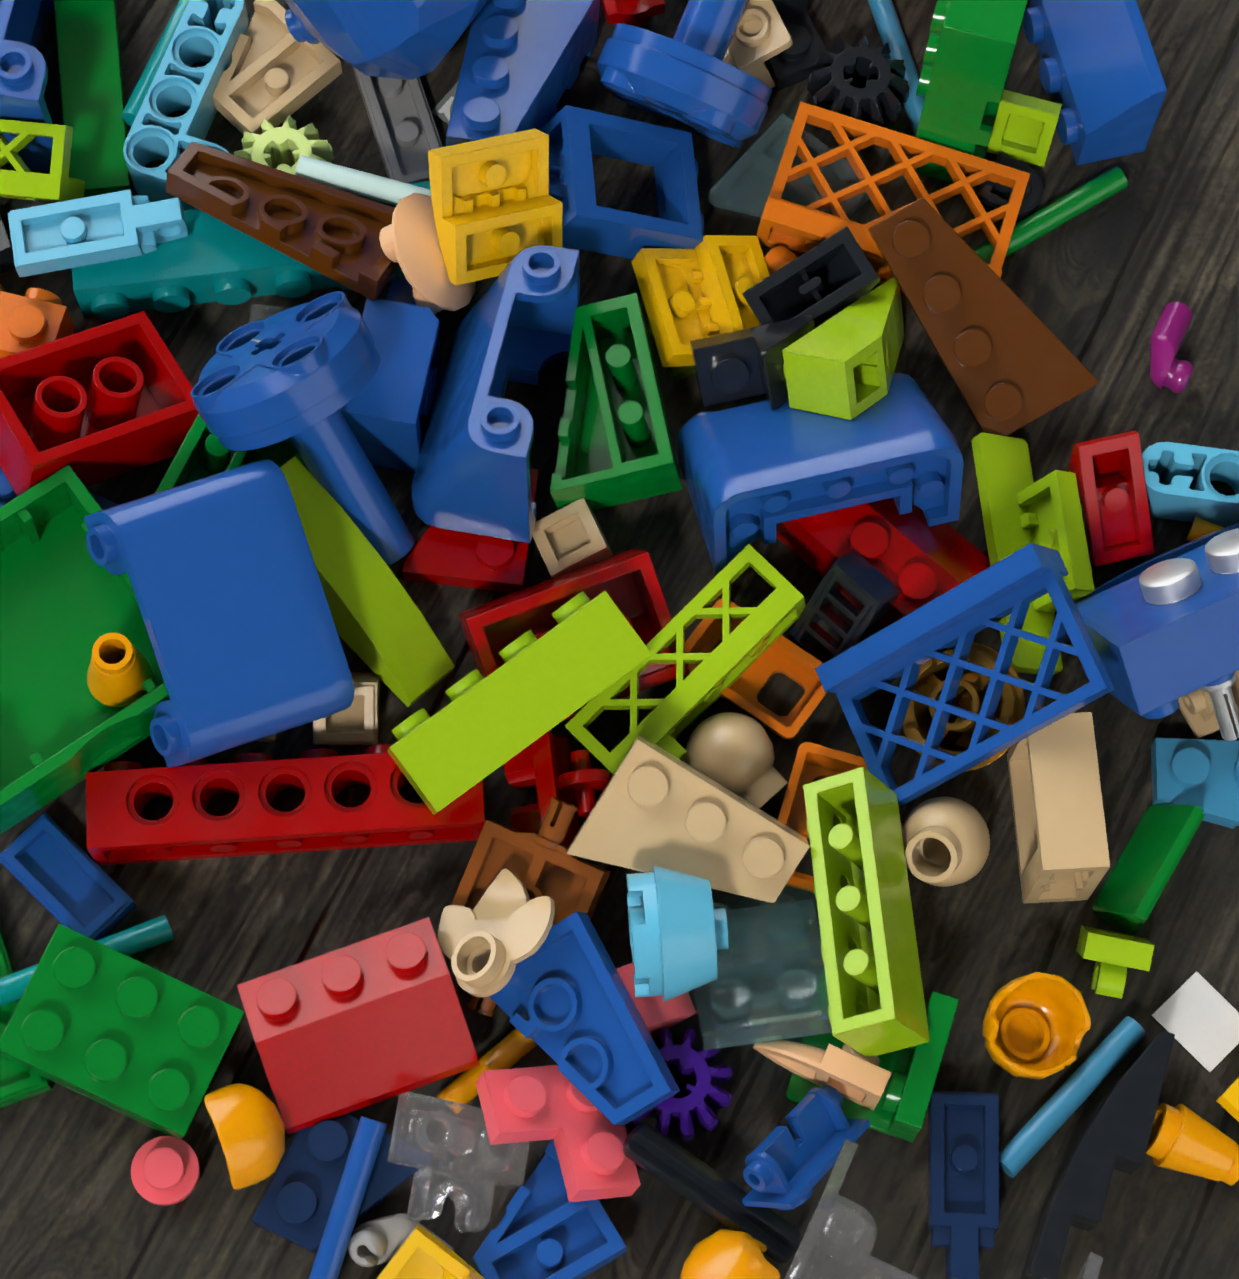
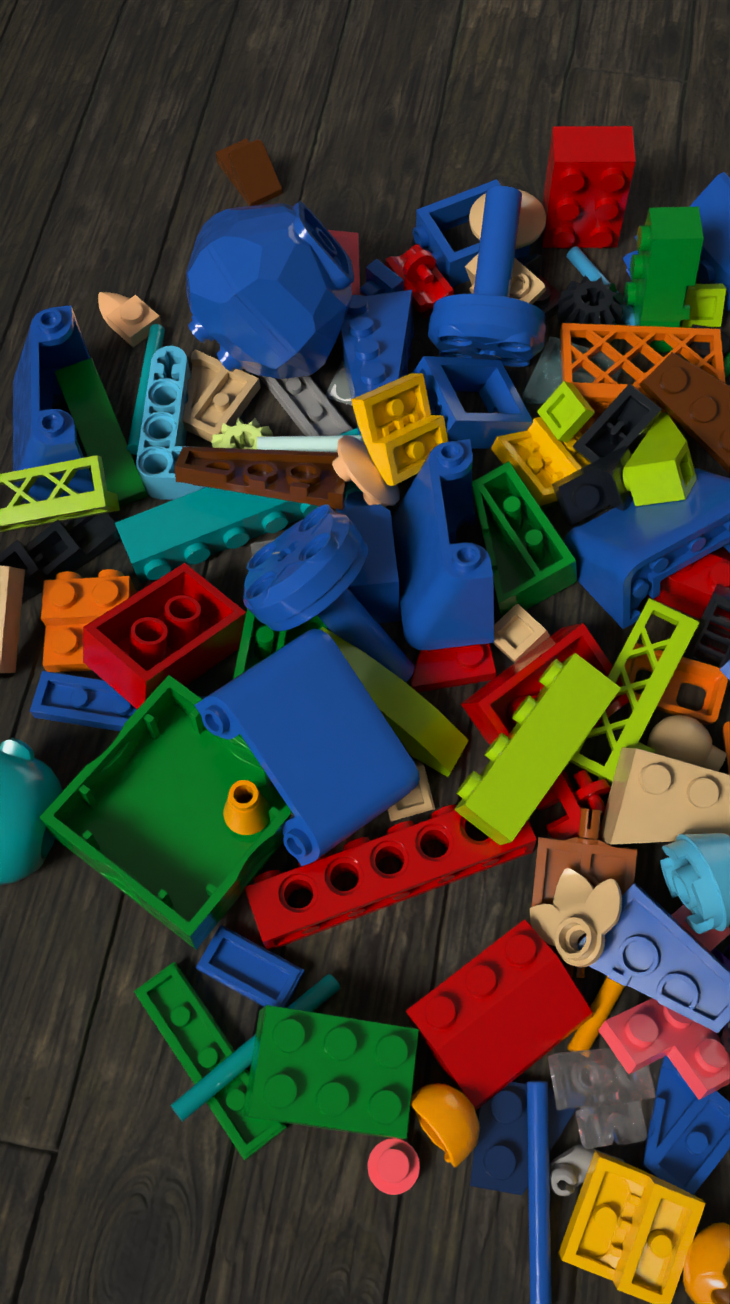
camera: 10 degrees left, 5 degrees down
medium azure hinge [8,189,188,277] -> none
none -> lime tile [537,381,595,443]

